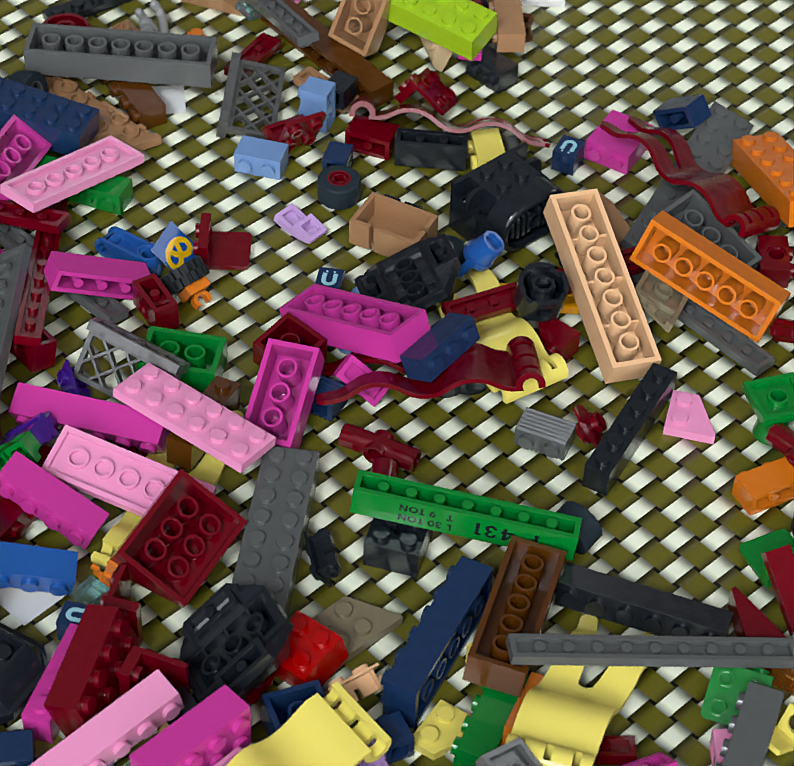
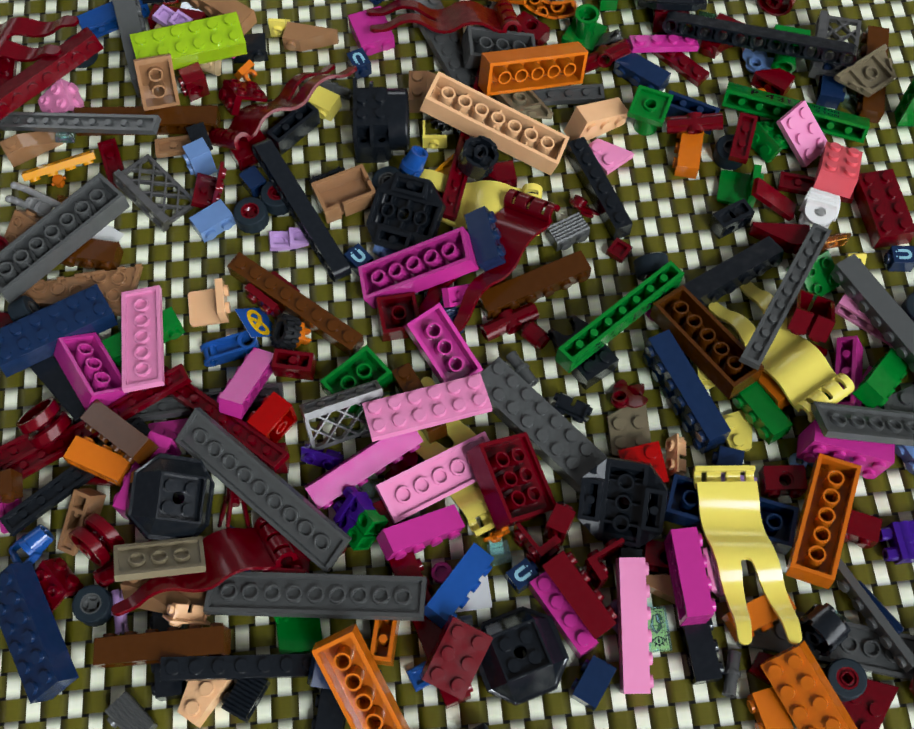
camera: 50 degrees left, 20 degrees up
none -> light orange plate [21,149,96,183]
none -> dark red brick [177,62,210,102]
none -> light nougat bracket [188,278,231,327]
none -> reddish brown brick [227,252,364,357]
none -> black wheel [233,197,269,234]
none -> orange tile [234,59,257,82]
none -> red brick [246,392,298,443]
none -> black beam [251,138,352,282]
none -> light yellow bracket [268,18,290,37]
none -> medium nougat slope [282,22,339,52]
none -> light yellow bracket [422,120,447,149]
none -> reddish brown brick [478,250,591,320]
none -> dark grey pin [506,351,539,387]
none -> dark red brick [543,503,576,545]
none -> light nougat wedge [564,97,628,141]
none -> dark red plate [606,237,633,264]
none -> dark red plate [610,379,648,409]
none -> black brick [709,198,755,239]
none -> dark red piece [787,289,836,343]

